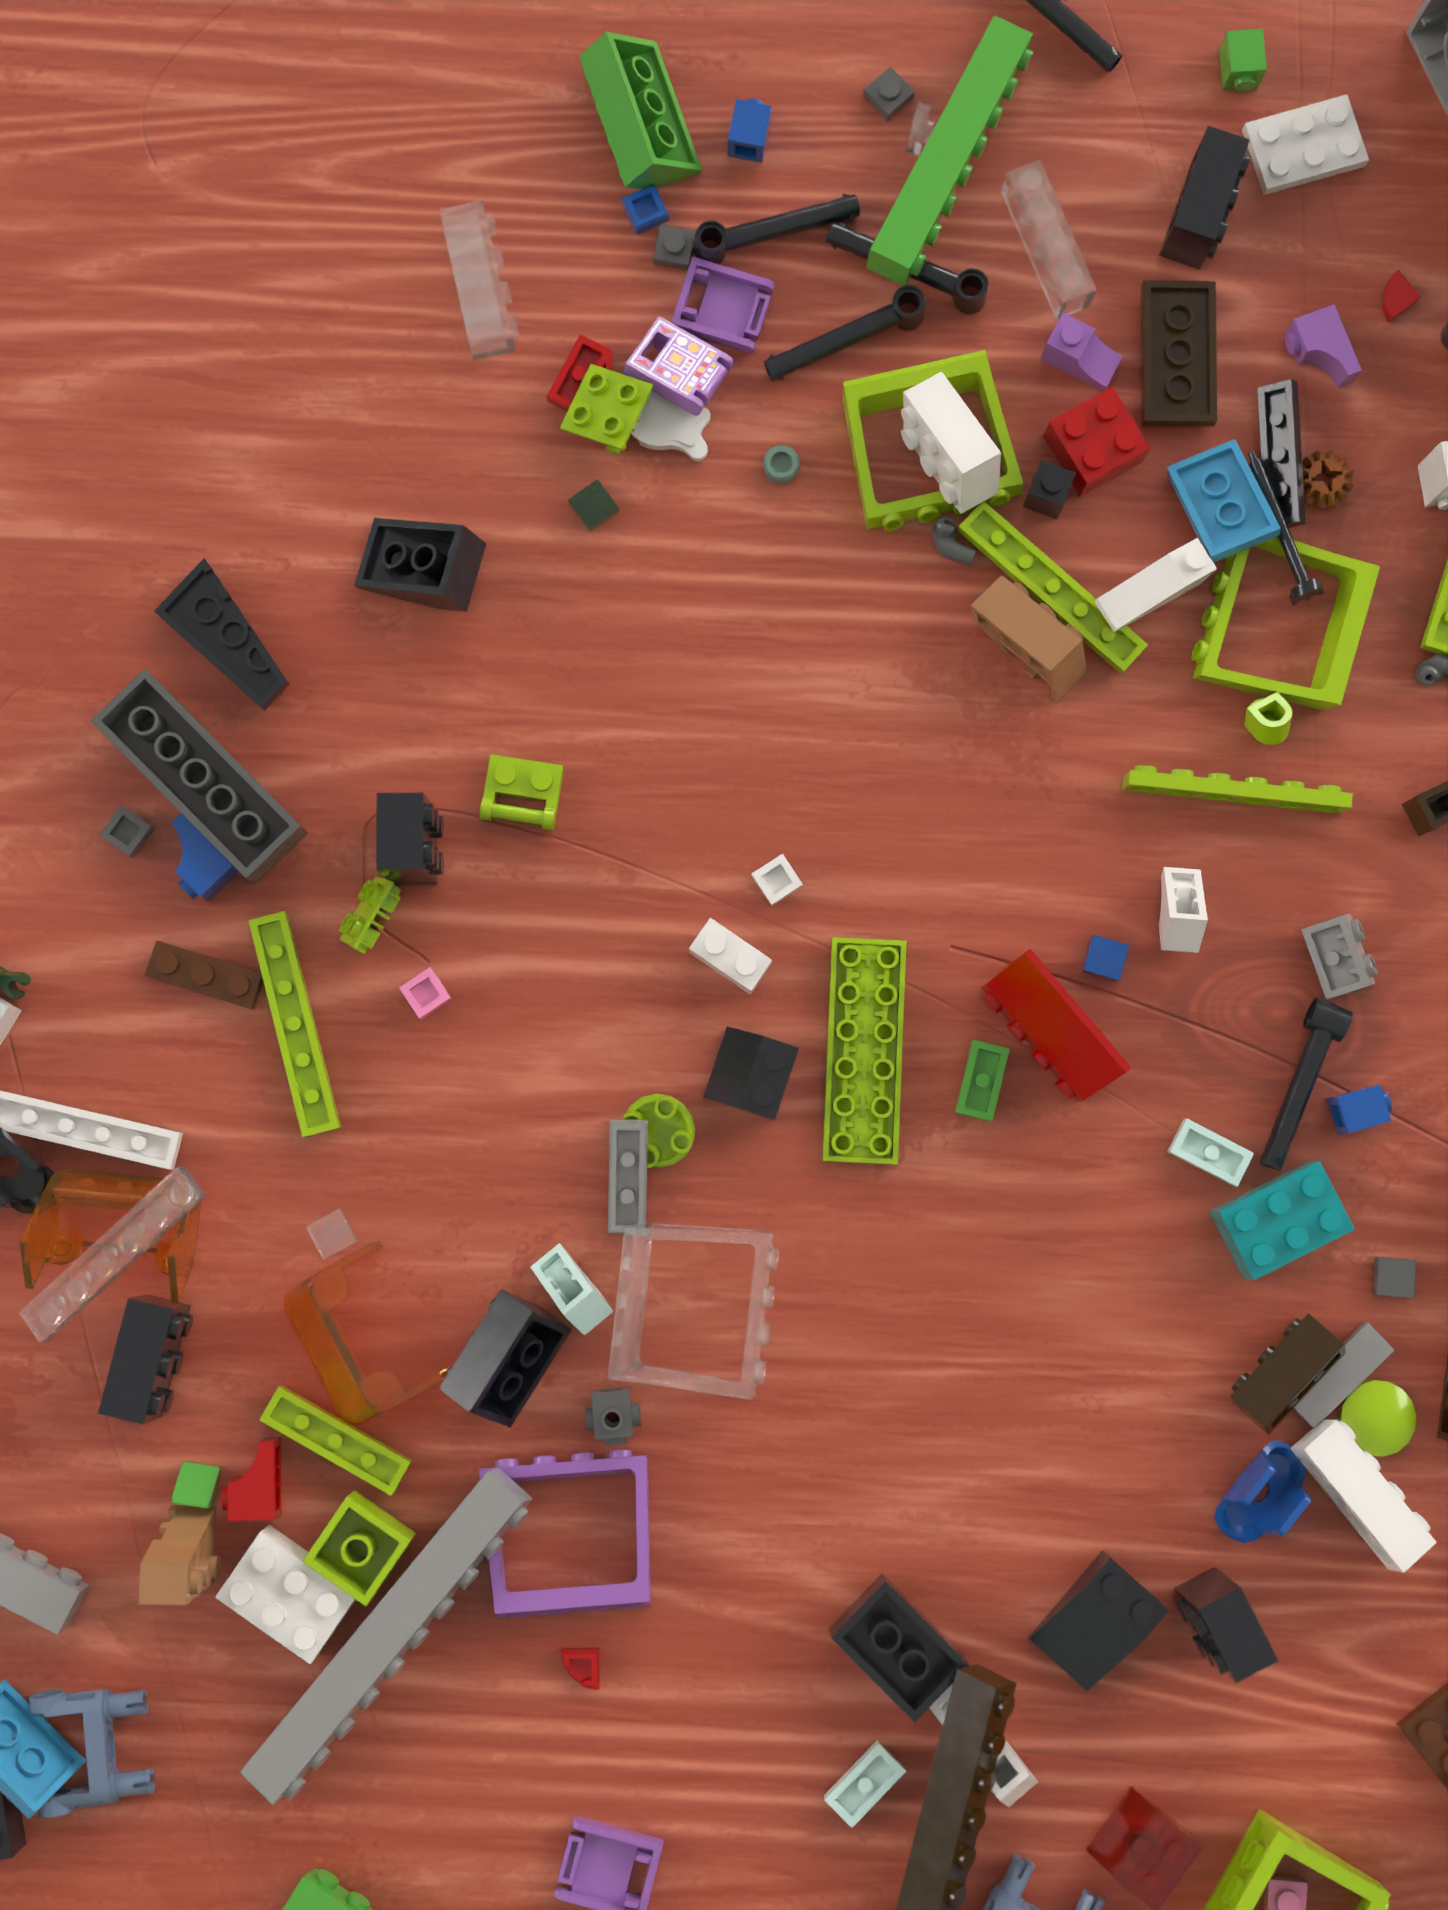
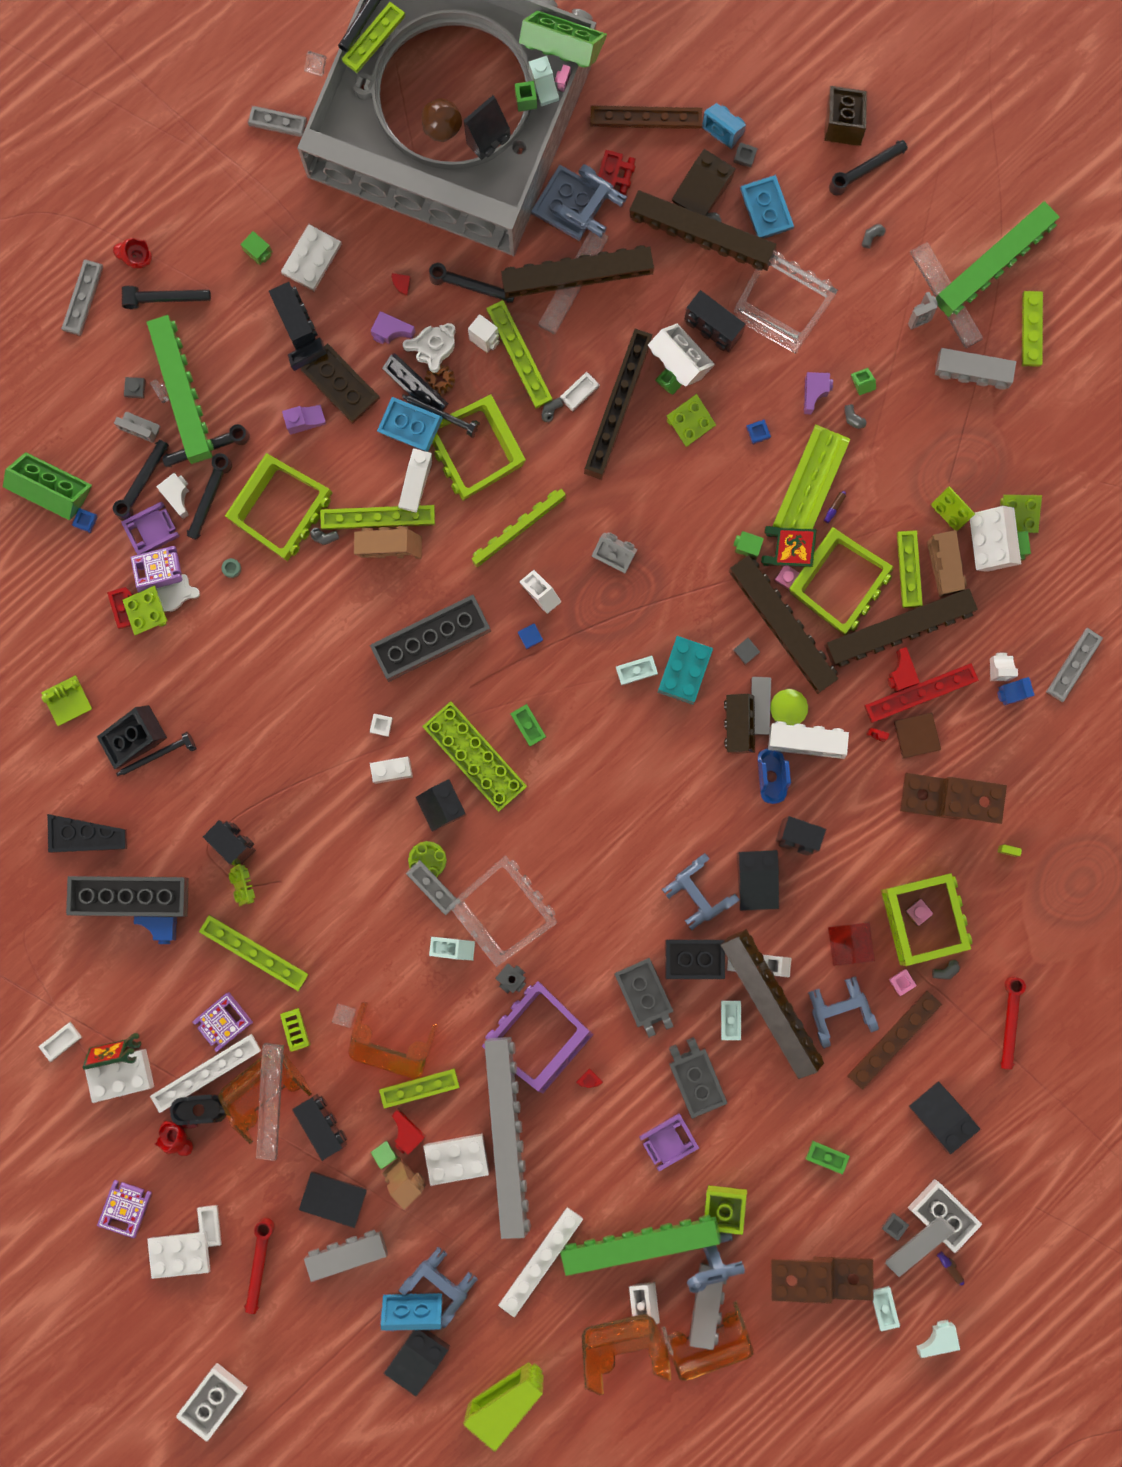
camera: 40 degrees left, 0 degrees up
dark grey plate [99,805,155,858] -> none
reddish brown plate [145,940,263,1010] -> none
lime brick [302,1490,417,1606] -> none
bright pink plate [399,967,452,1019] -> none
clear brick [439,200,520,360] -> none
black brick [439,1289,572,1428] -> none
lime plate [480,754,564,831] -> none
clear green tile [568,479,619,532] -> none
dark grey plate [653,224,696,271] -> none
blue brick [728,99,772,163] -> none
white brick [901,372,1001,514] -> none
red slope [981,949,1132,1102] -> none
clear brick [1001,160,1097,320] -> none
black brick [1023,460,1076,519] -> none
red brick [1043,386,1150,497] -> none
lime plate [1244,692,1292,745] -> none
black piece [1259,997,1353,1171] -> none
blue brick [1327,1085,1392,1134] -> none
none -> lime hinge [41,675,92,726]
none -> light grey bracket [114,412,160,443]
none -> black piece [116,731,197,776]
none -> white arch [157,473,189,520]
none -> medium lavender container [192,992,253,1052]
none -> lime slope [280,1008,310,1052]
none -> black tile [288,338,327,371]
none -> black tile [299,1171,367,1228]
none -> dark grey brick [370,595,491,682]
none -> white tile [403,323,456,373]
none -> white plate [498,1207,583,1317]
none -> dark grey tile [614,958,674,1038]
none -> sand blue connector [662,853,740,930]
none -> dark grey tile [669,1037,728,1118]

